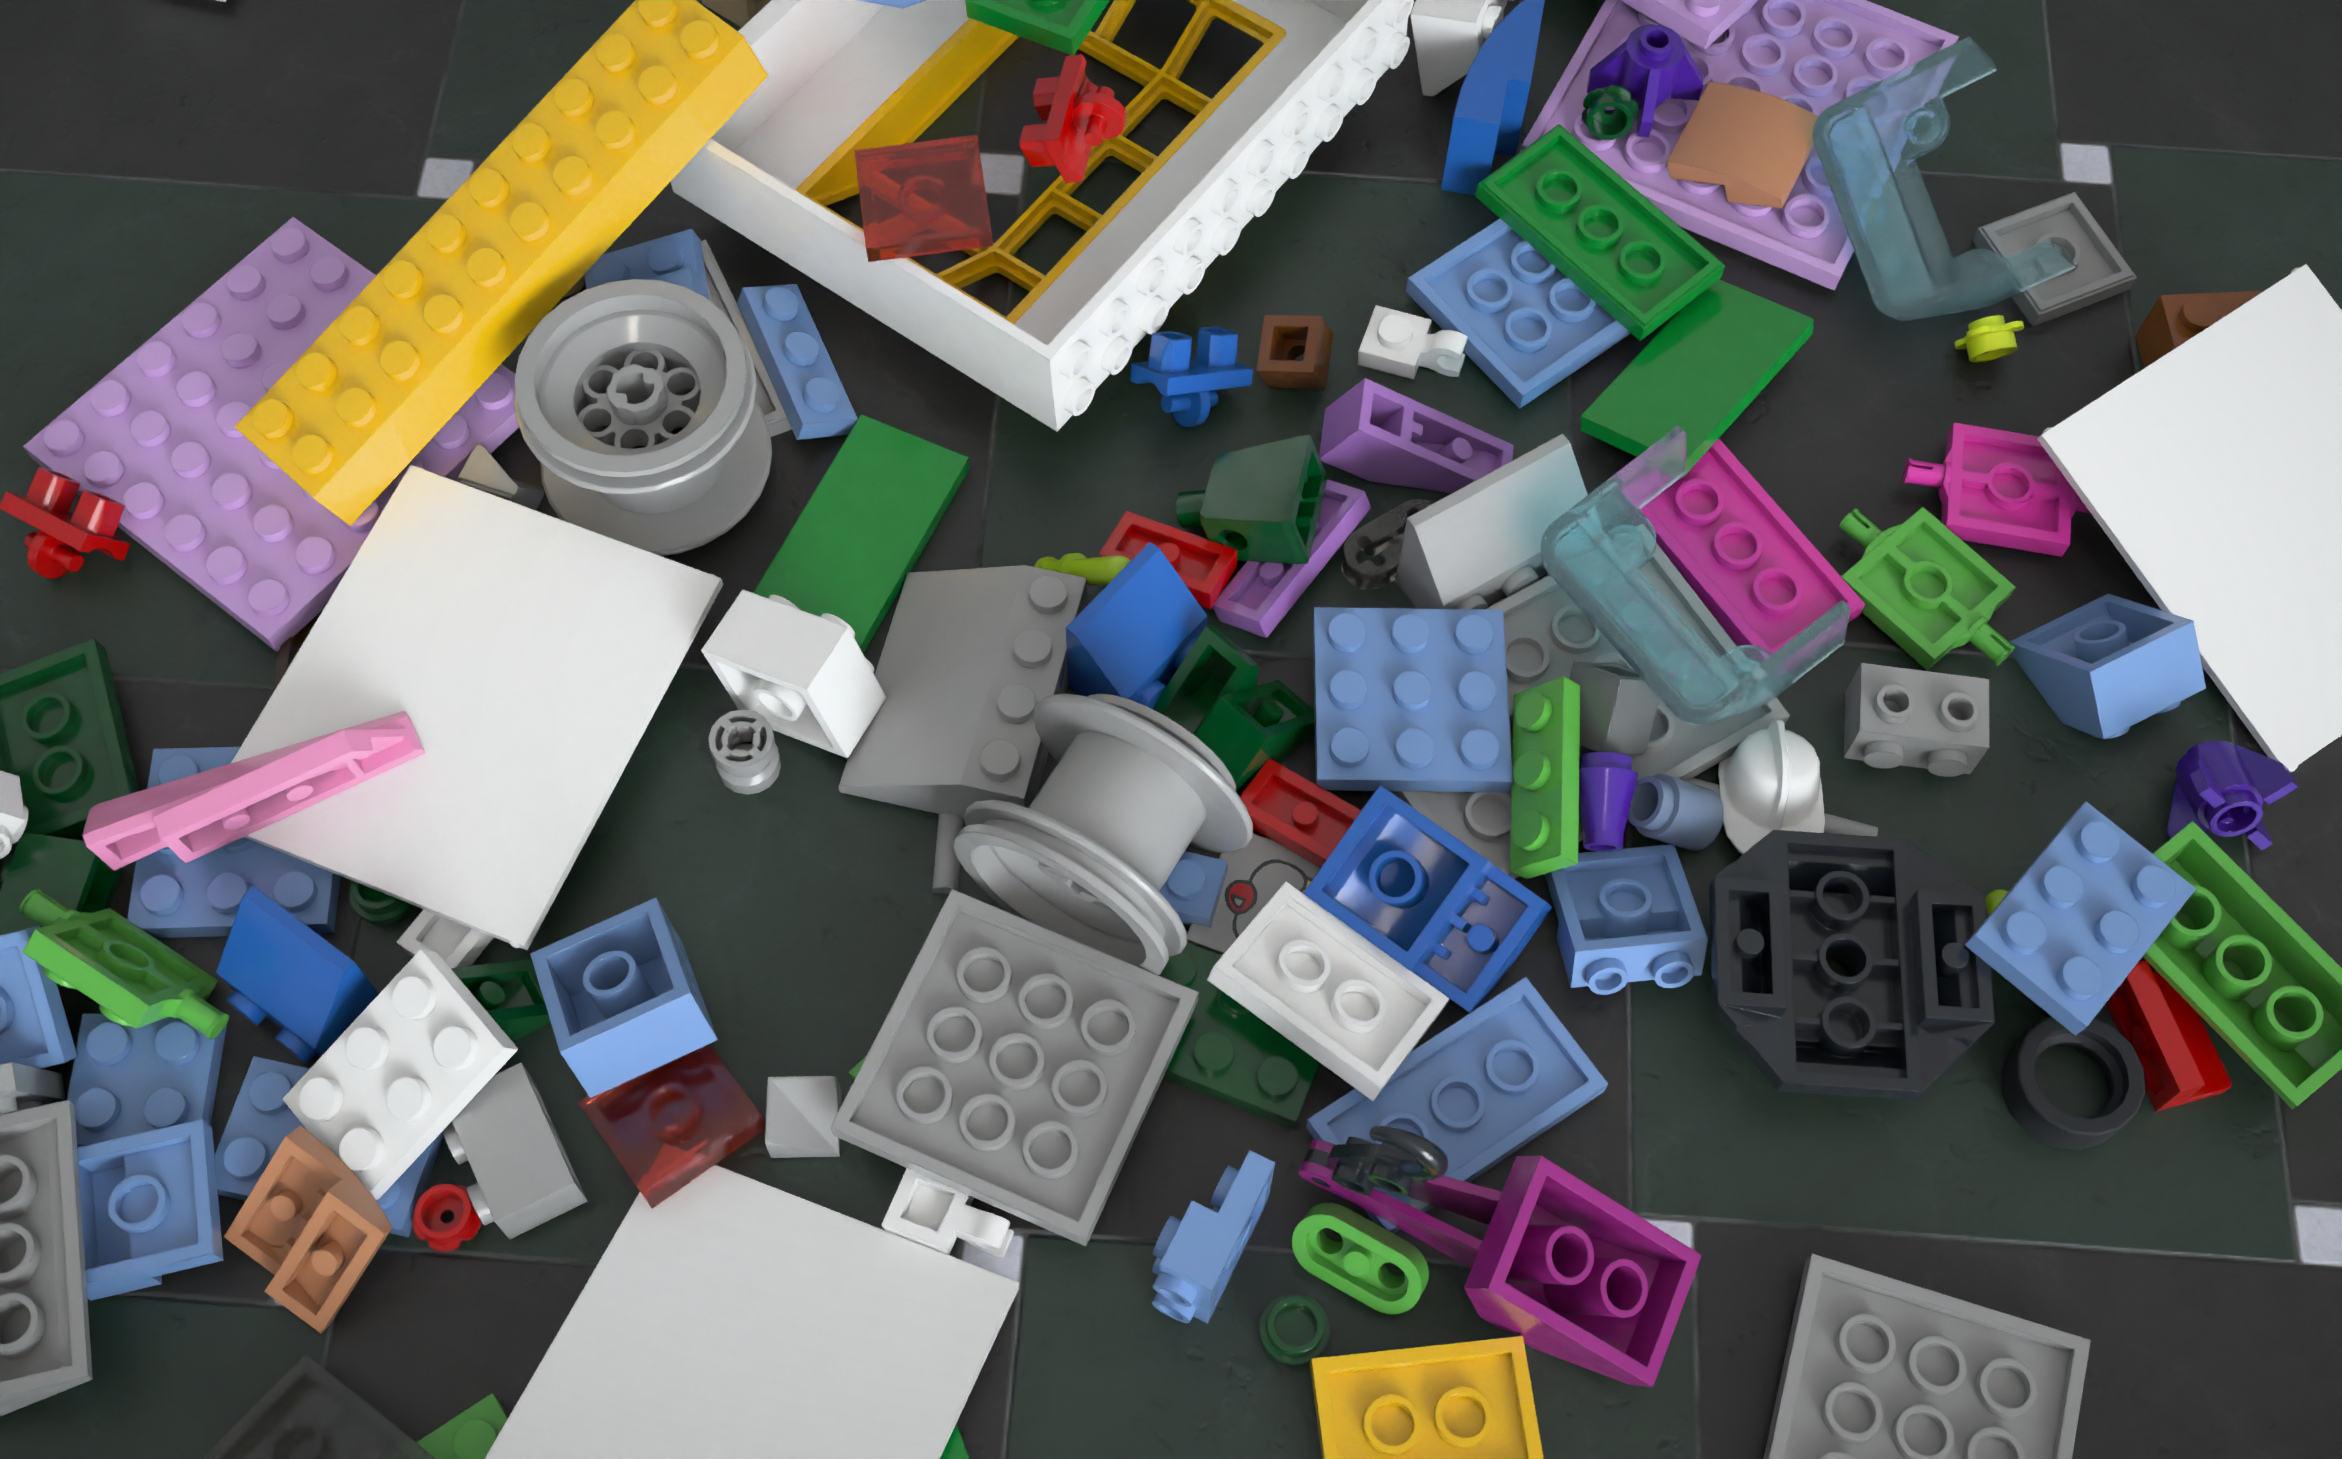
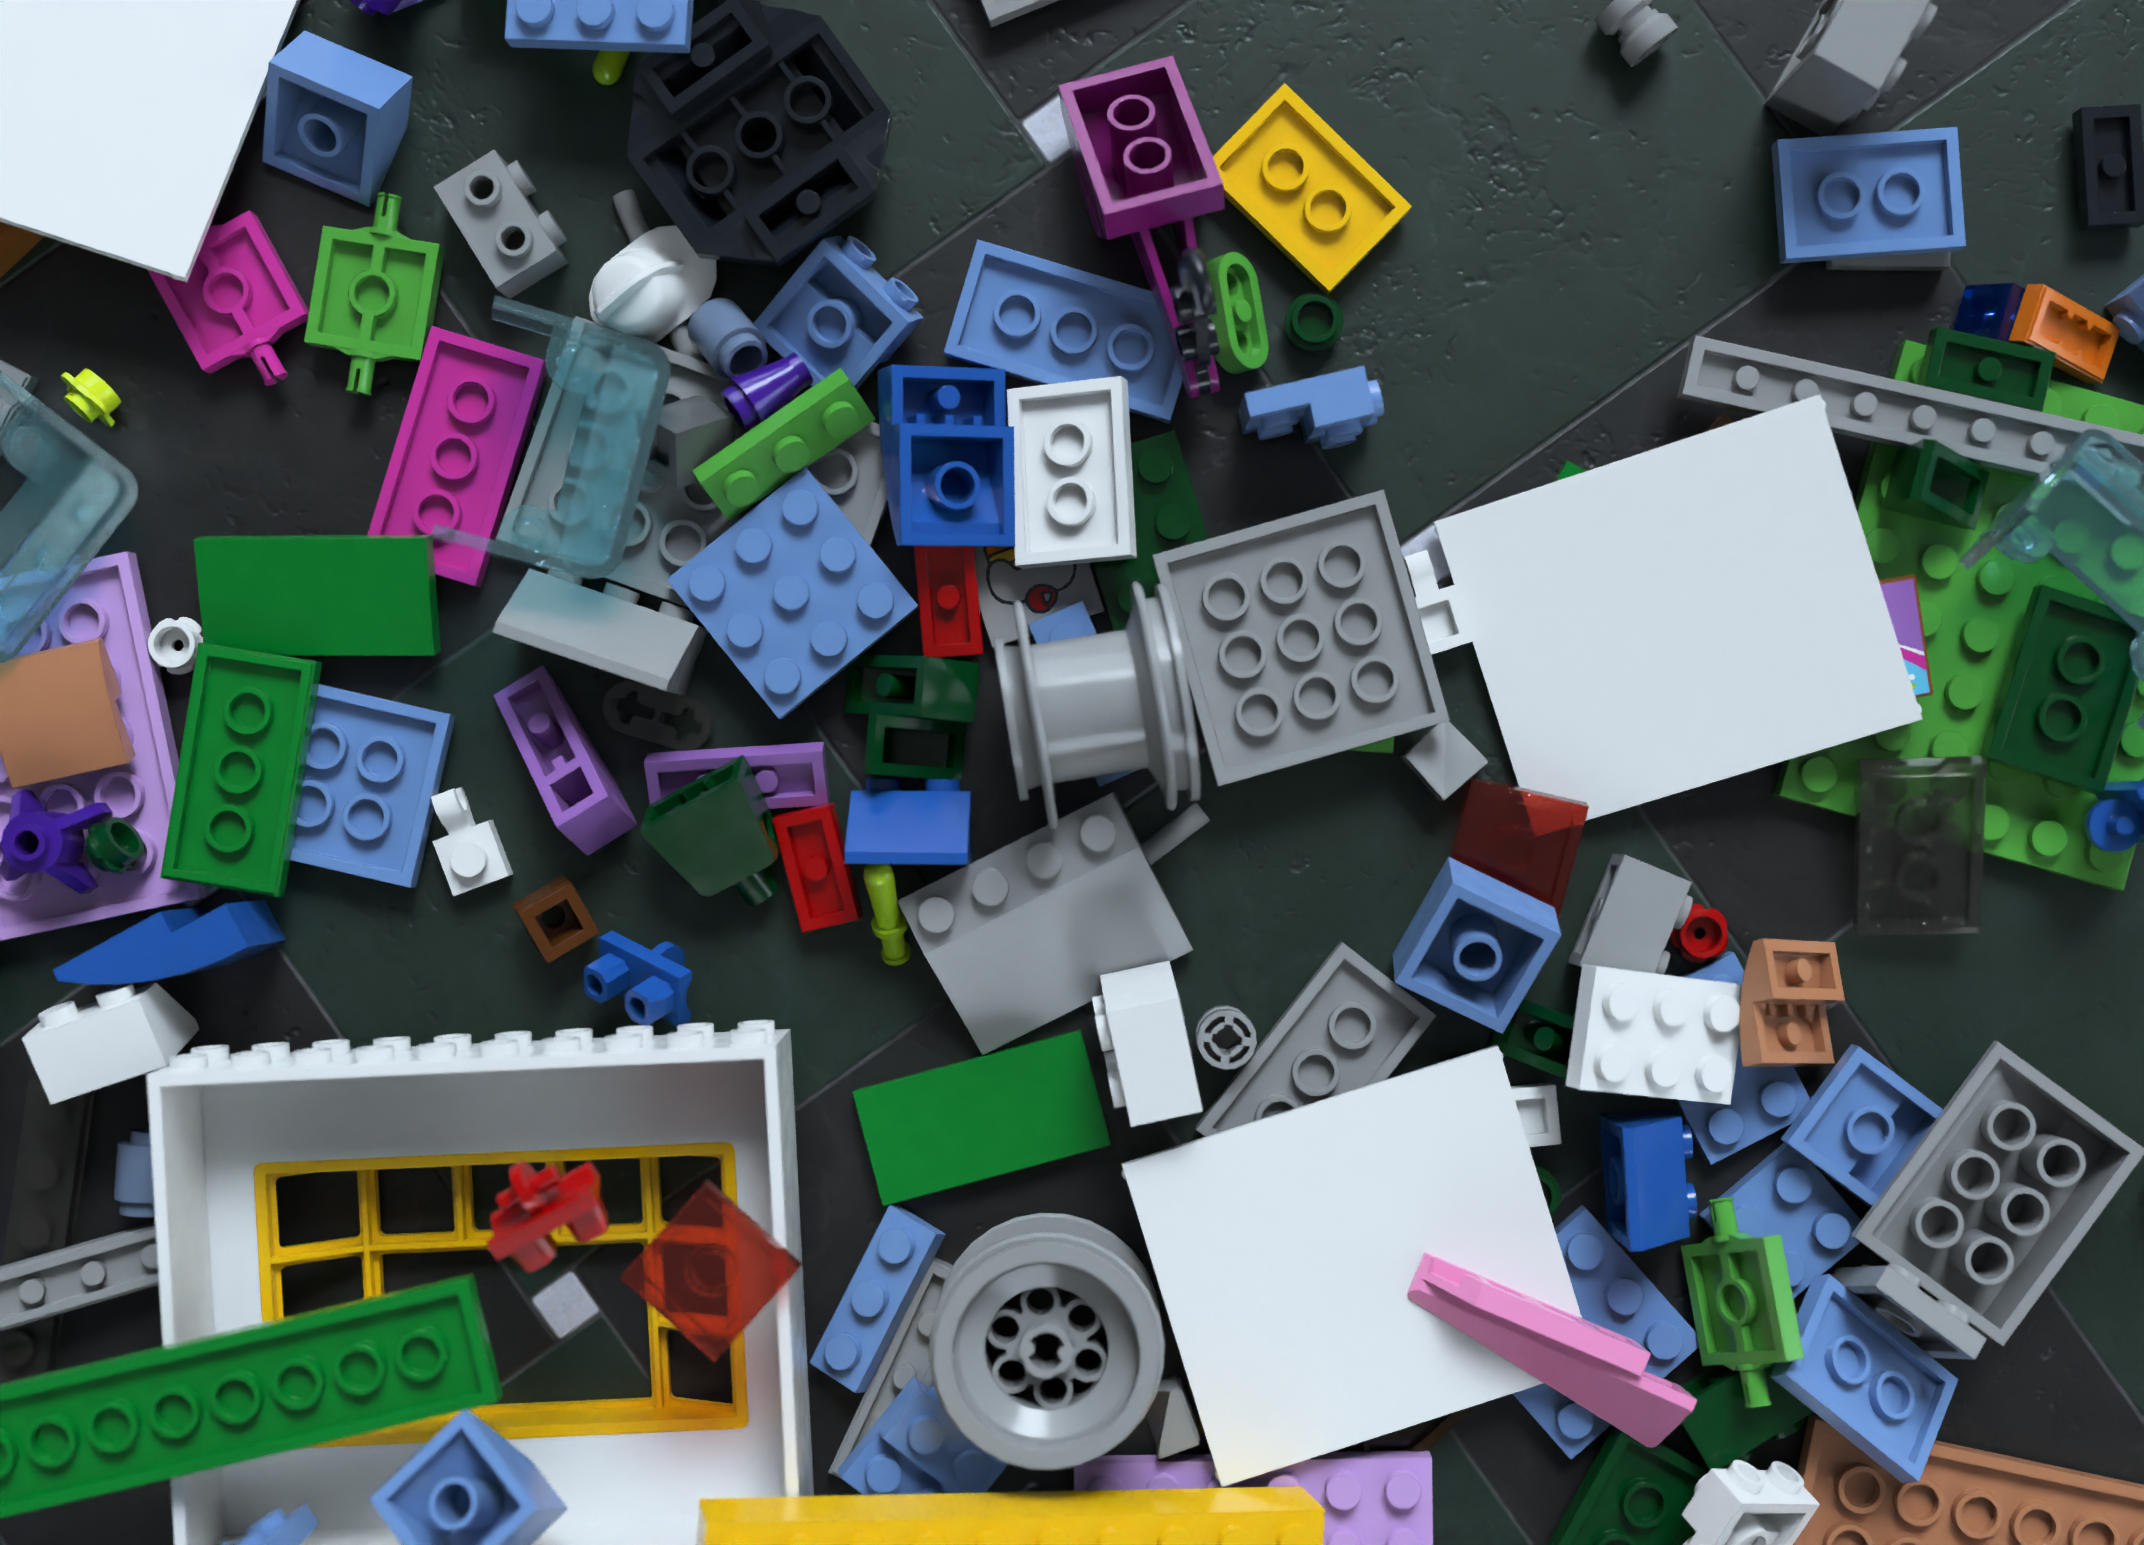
camera: 130 degrees left, 25 degrees up
none -> white plate [148,617,203,675]
none -> light grey plate [1195,941,1436,1137]

